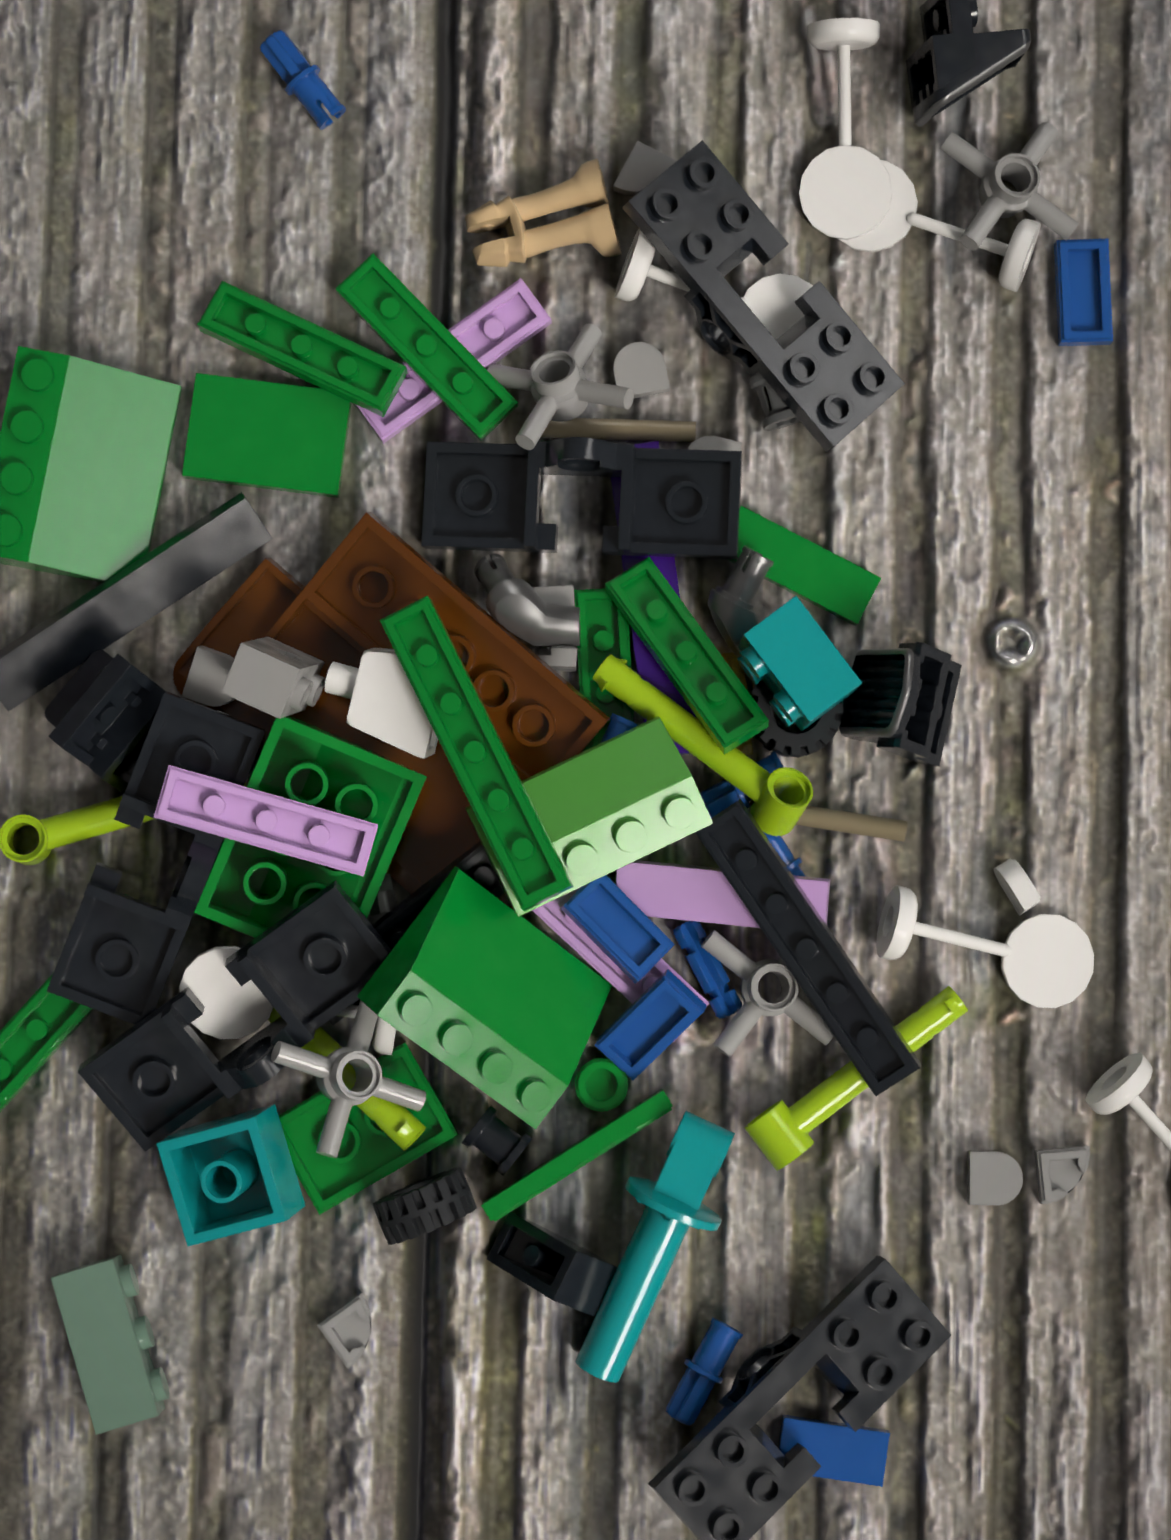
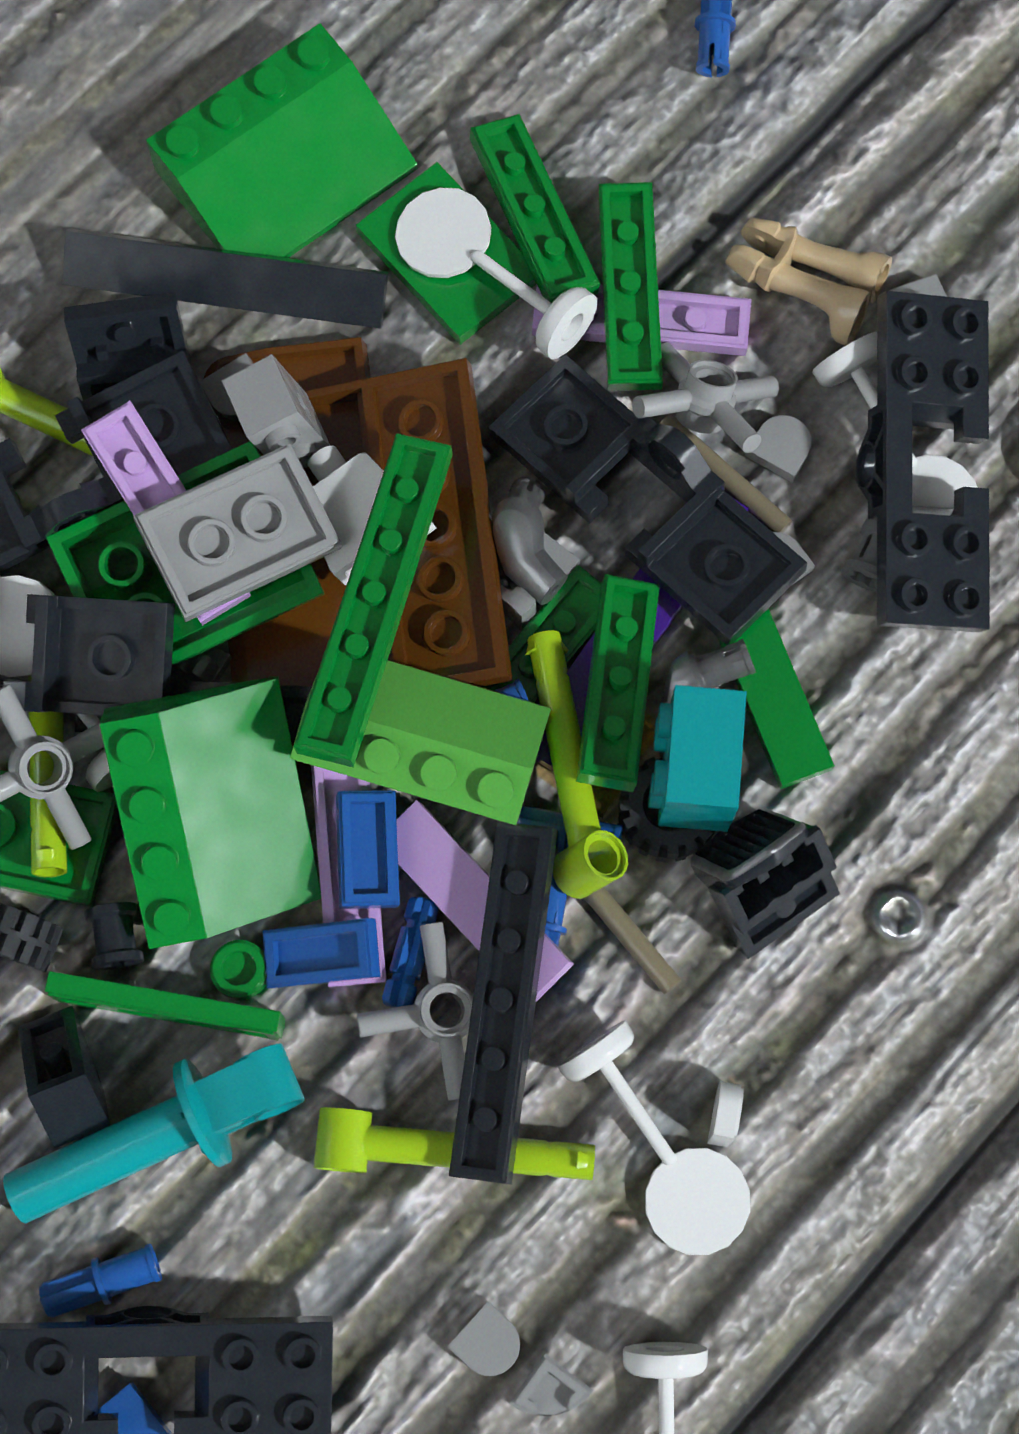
camera: 45 degrees right, 10 degrees down
none -> light grey tile [133,443,342,622]
none -> white piece [395,188,597,359]

